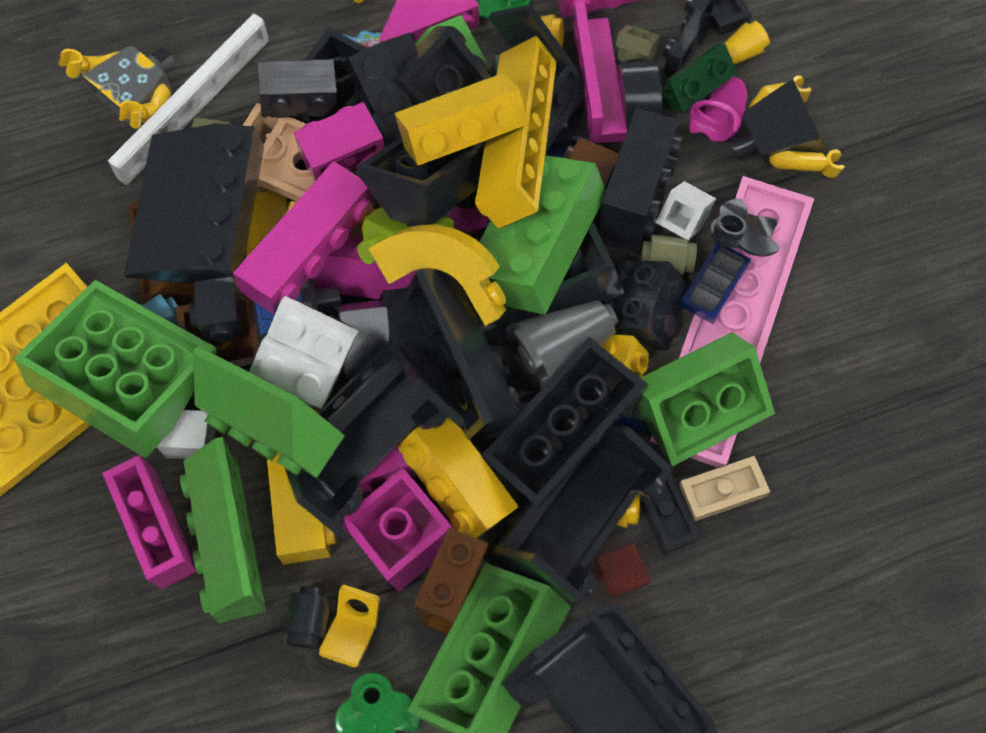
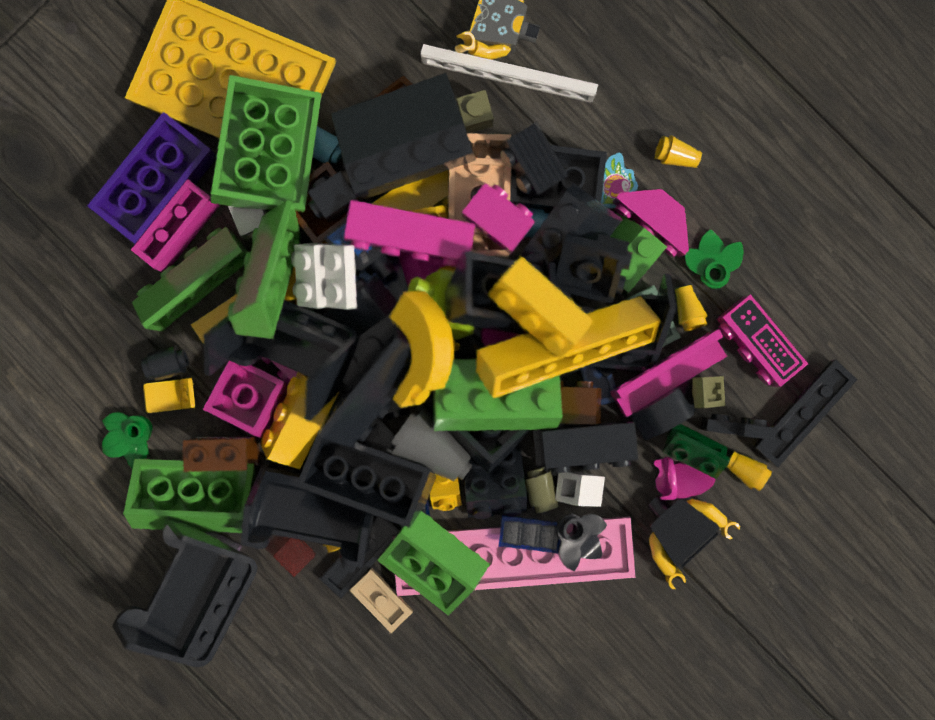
camera: 60 degrees right, 20 degrees up
none -> dark purple brick [88,112,217,244]

